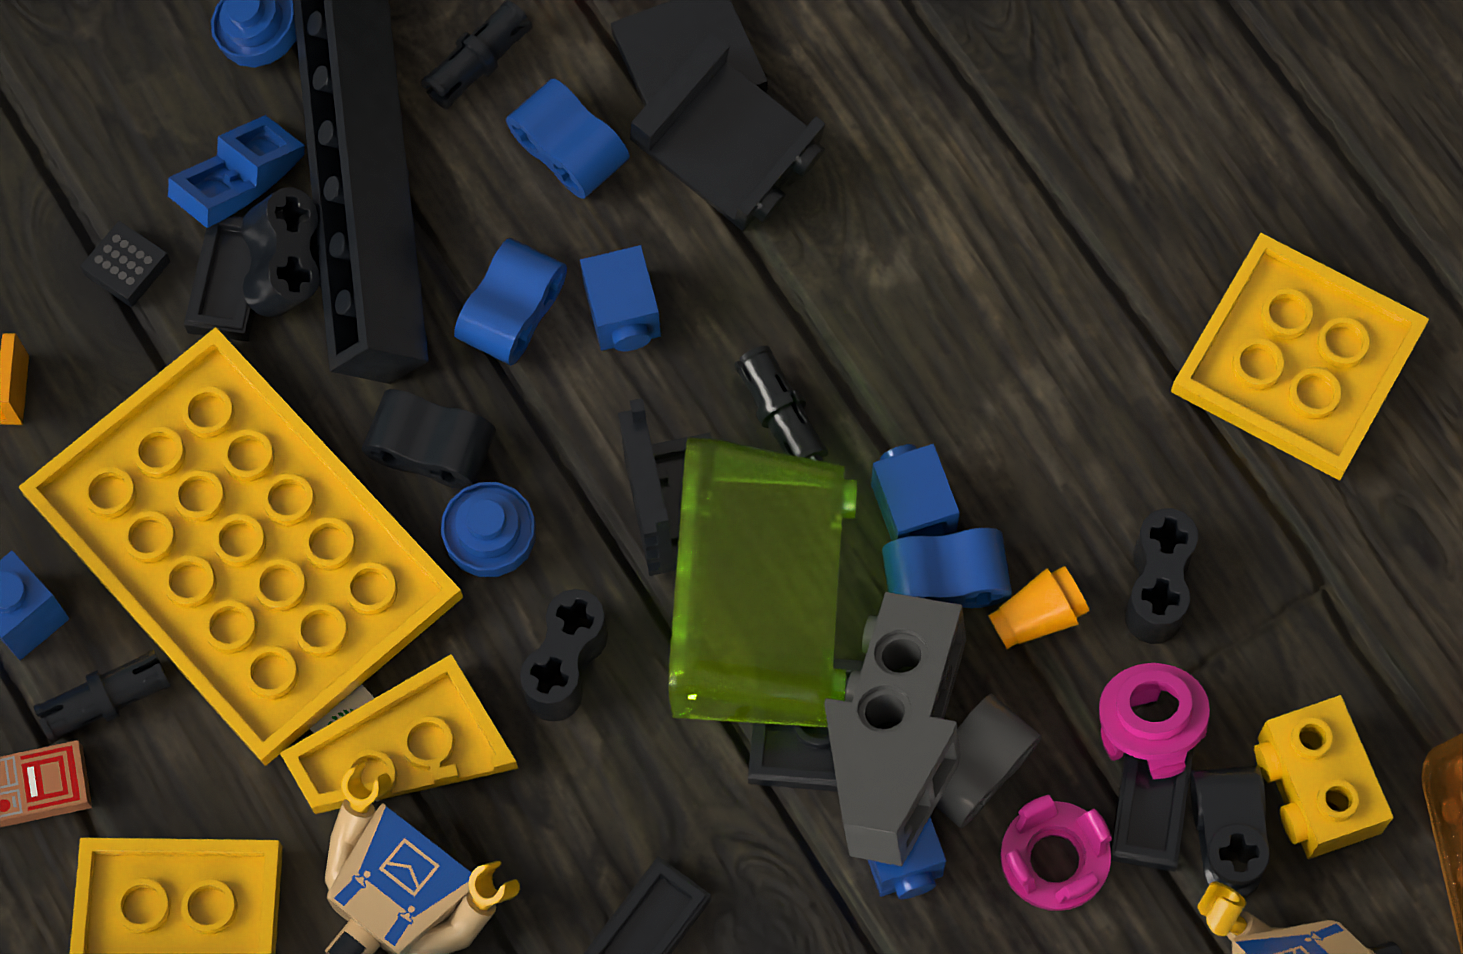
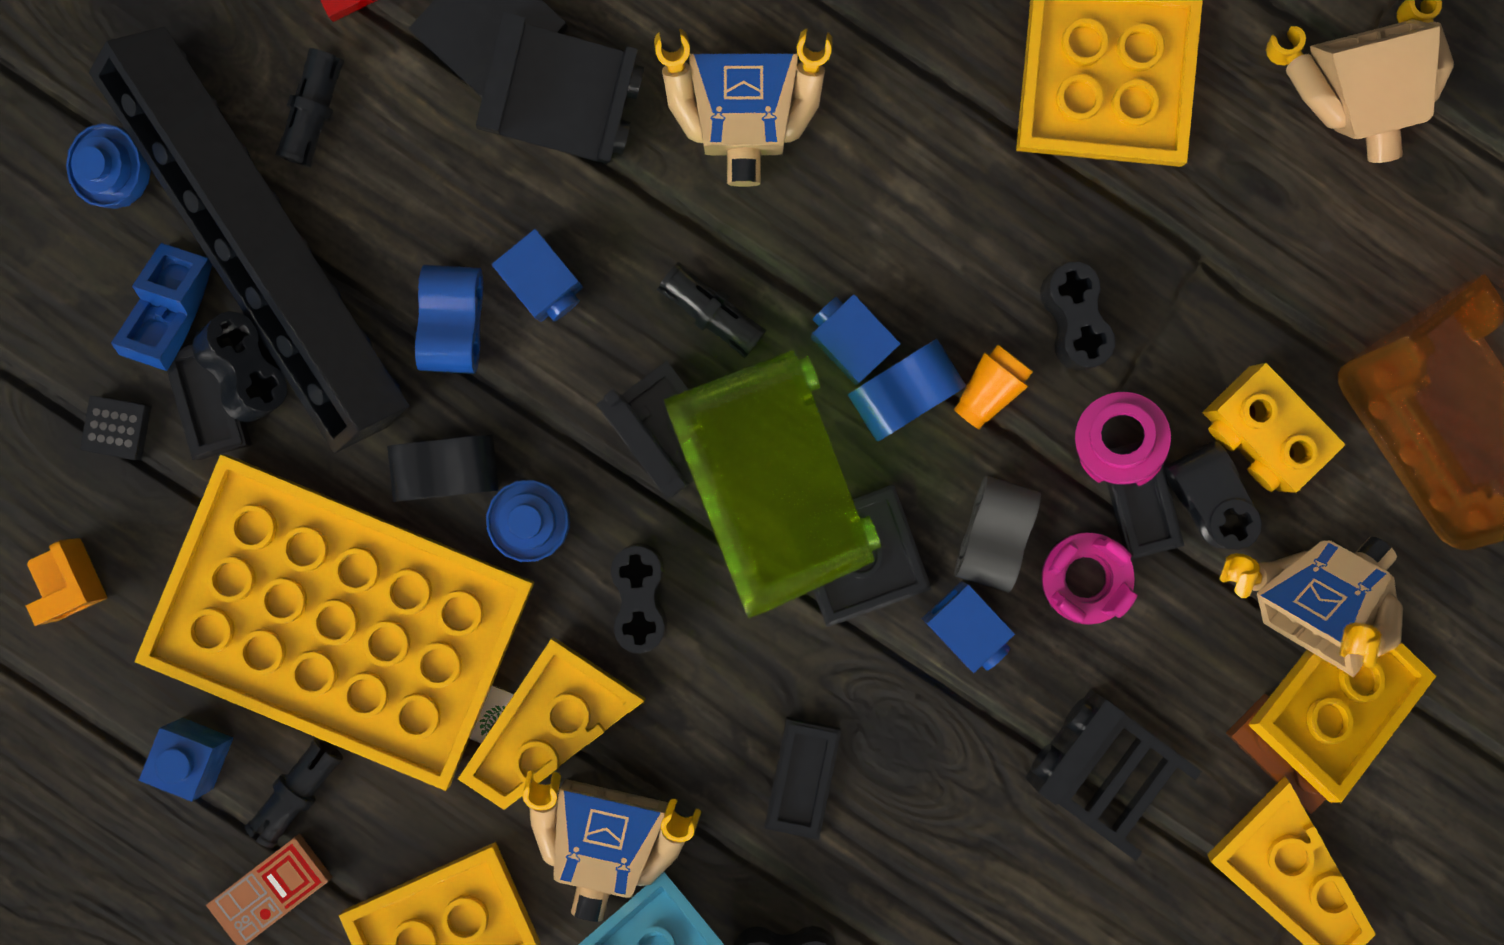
camera: 20 degrees left, 20 degrees up
blue axle [506,78,630,199] -> none
dark grey brick [824,592,967,866] -> none
none -> torso [654,29,833,187]

